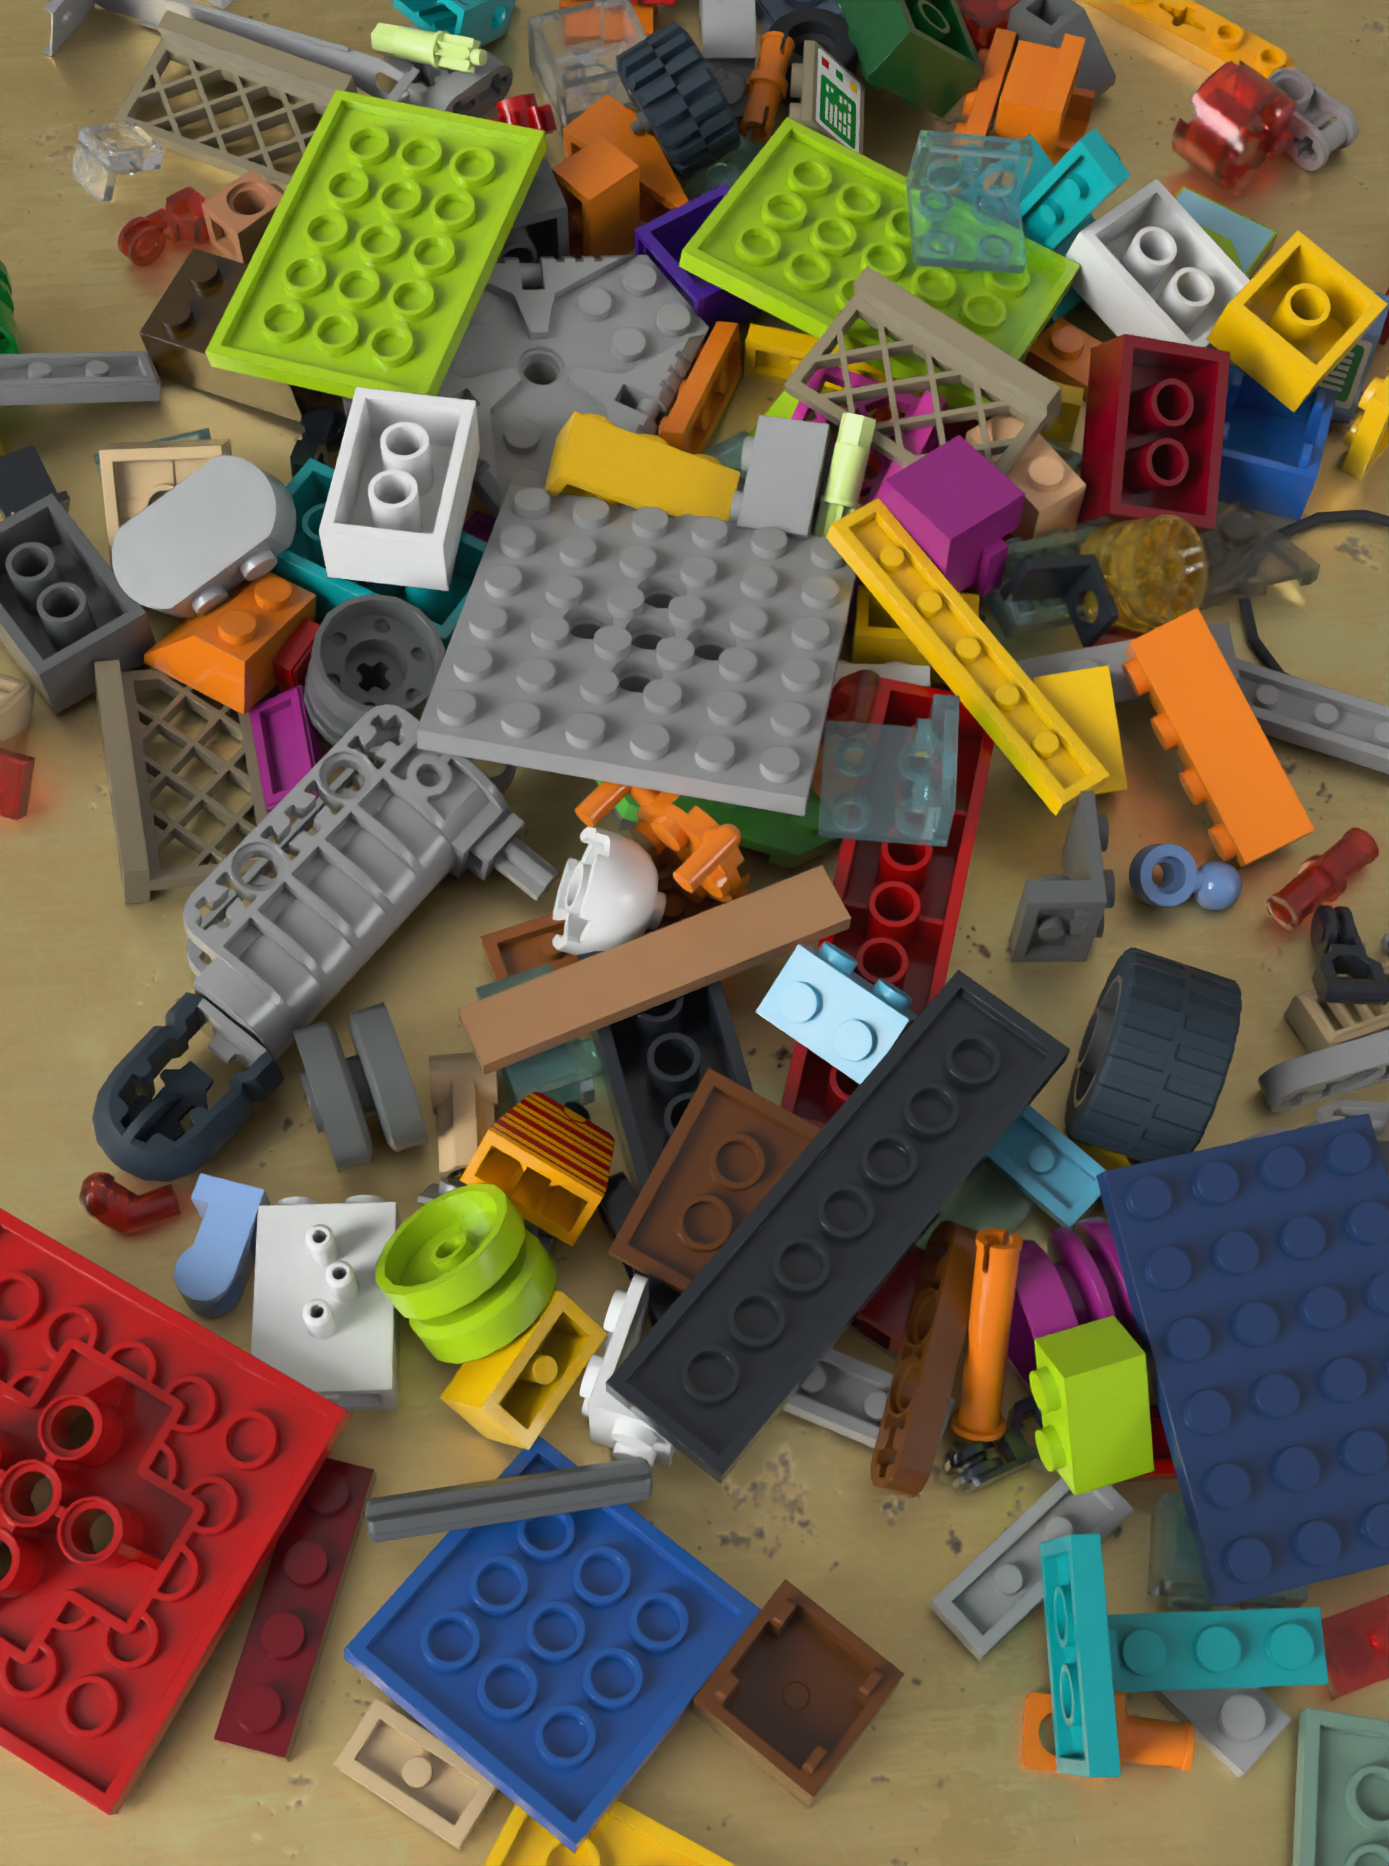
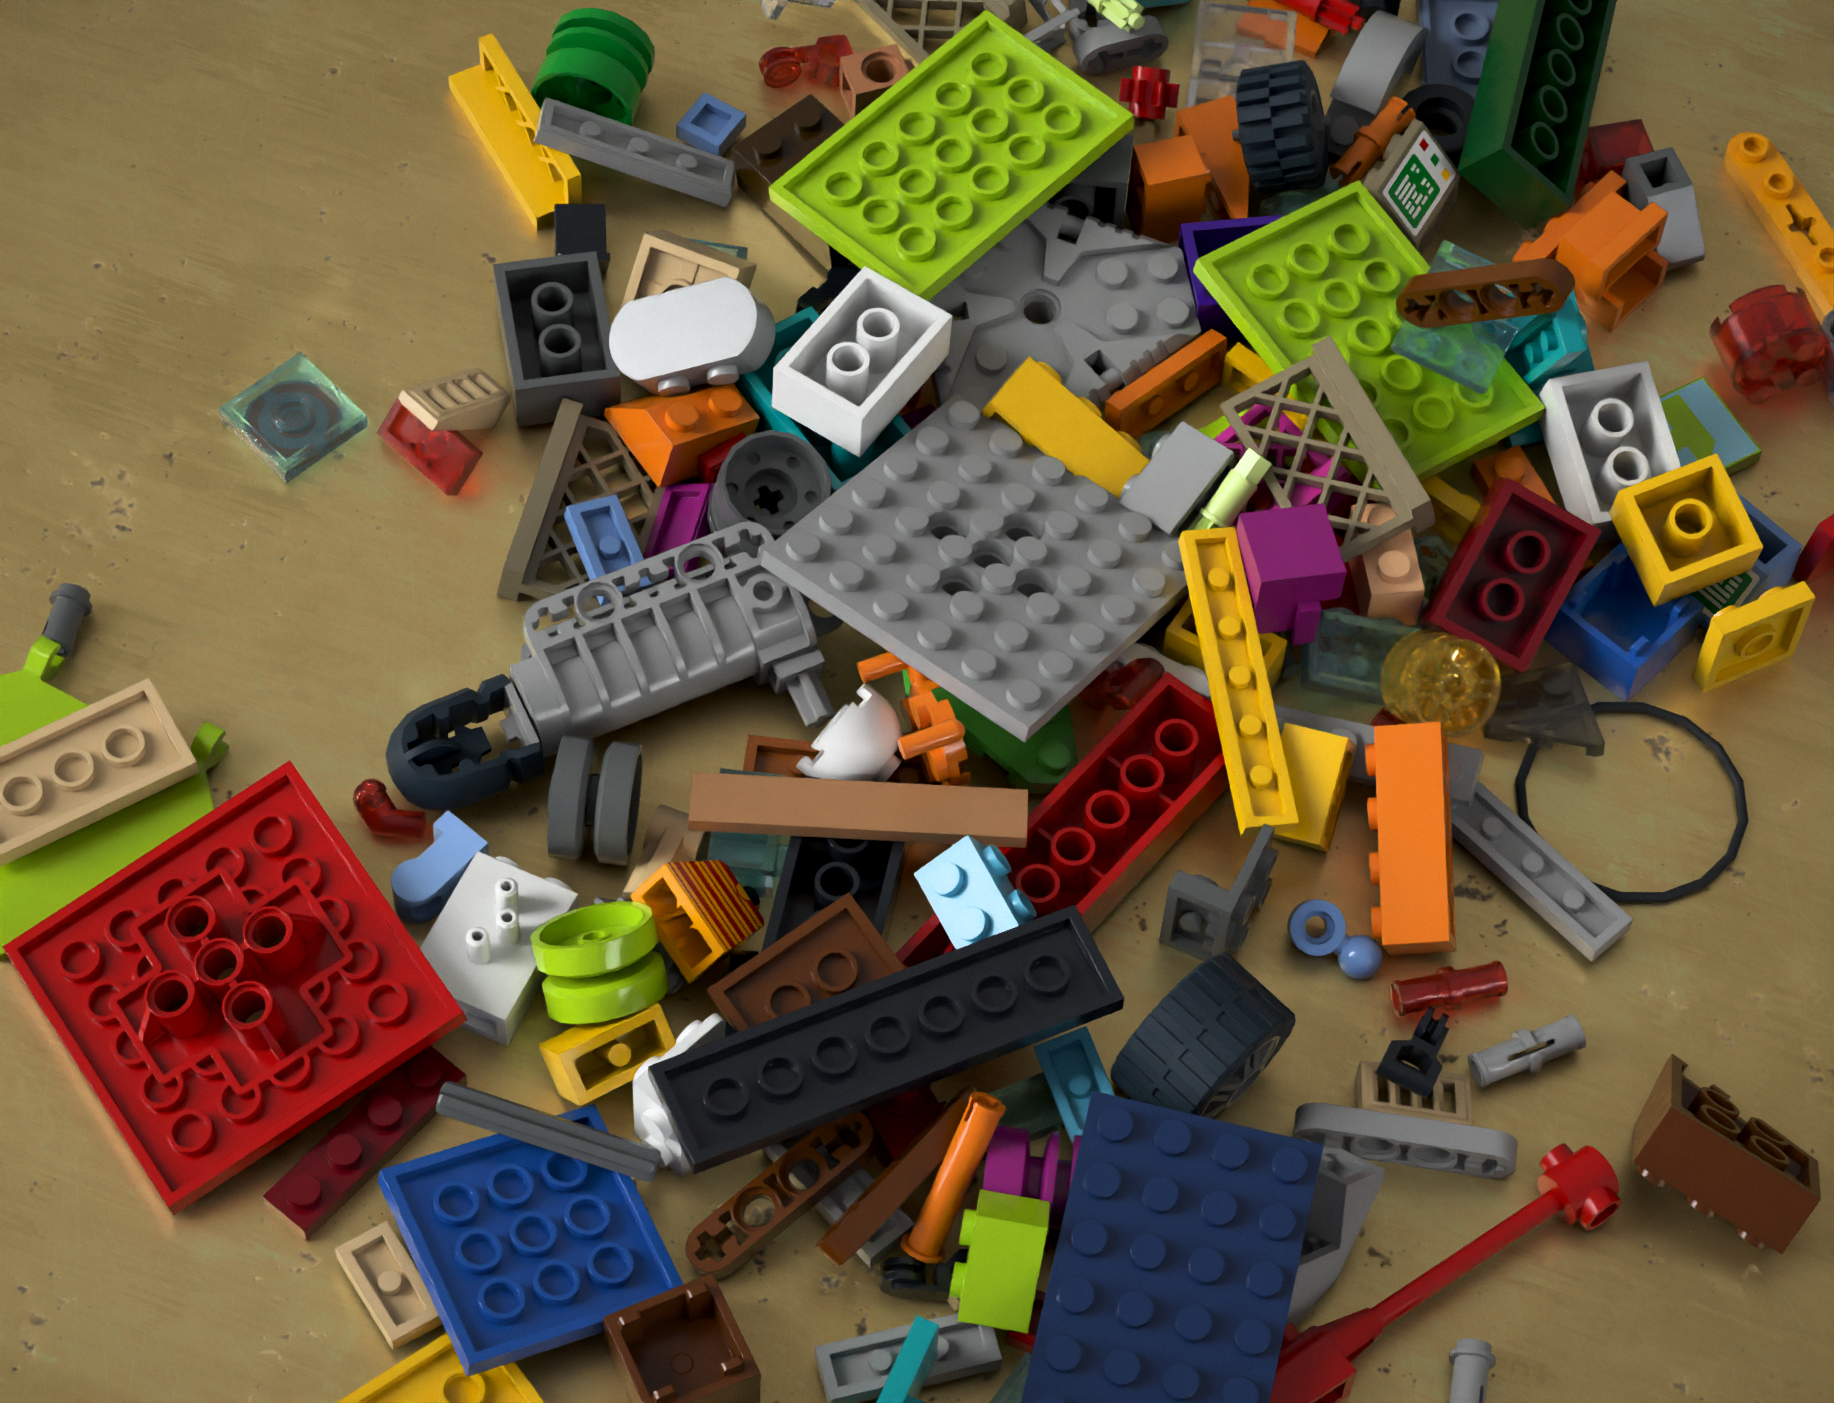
camera: 25 degrees right, 5 degrees down
clear light blue bracket [818,694,959,847] -> none
black bracket [1000,553,1120,648] -> none
none -> medium blue plate [564,494,654,606]
none -> medium blue plate [676,92,746,157]
none -> reddish brown beam [685,1111,878,1279]
none -> reddish brown beam [1396,258,1575,328]

